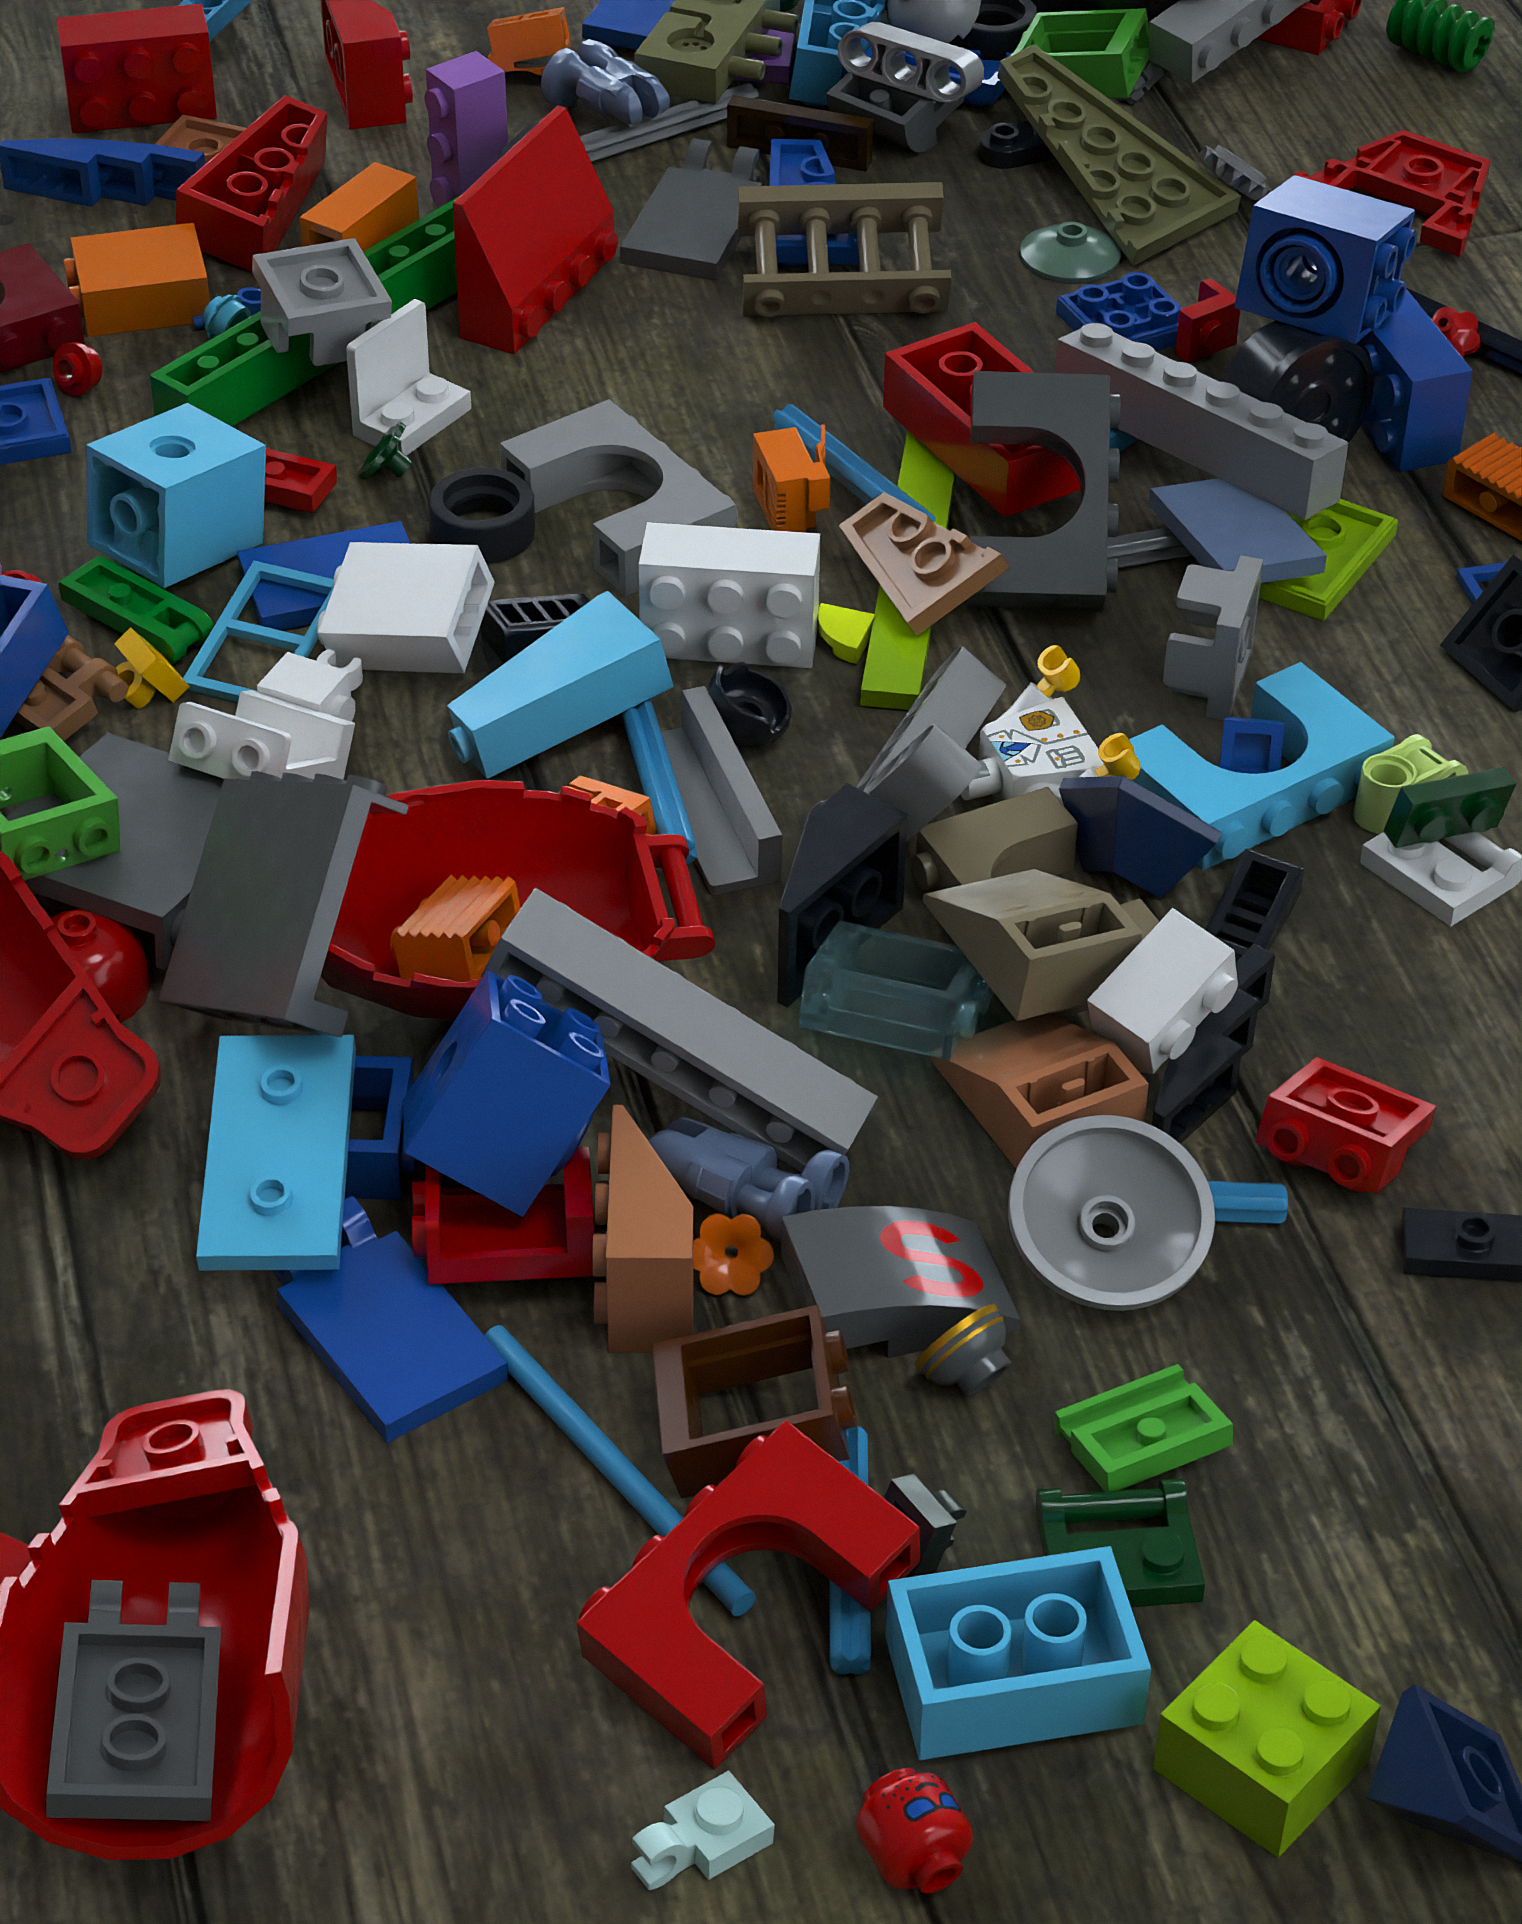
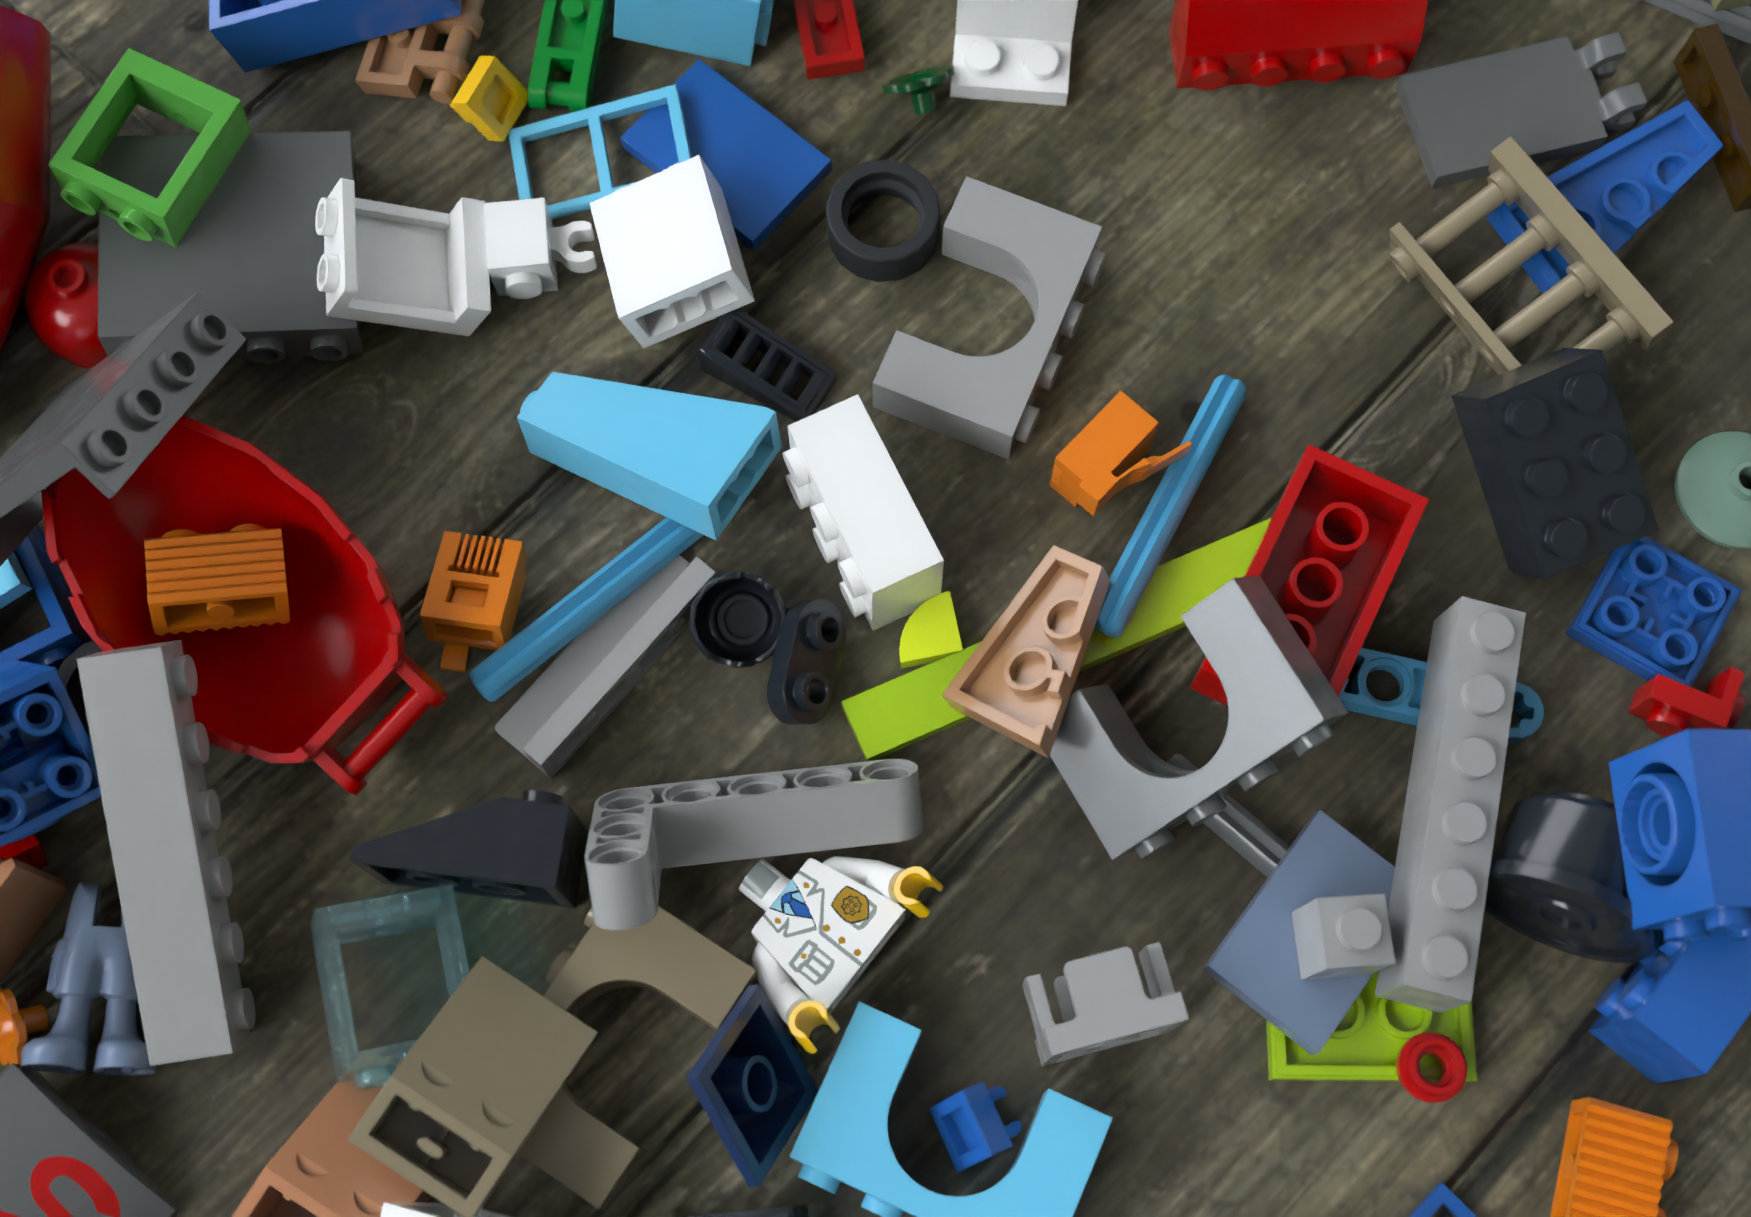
camera: 60 degrees right, 30 degrees up
none -> black plate [767,599,846,725]
none -> light grey brick [1291,894,1396,980]
none -> red plate [1396,1032,1467,1103]
none -> black brick [1451,348,1659,580]

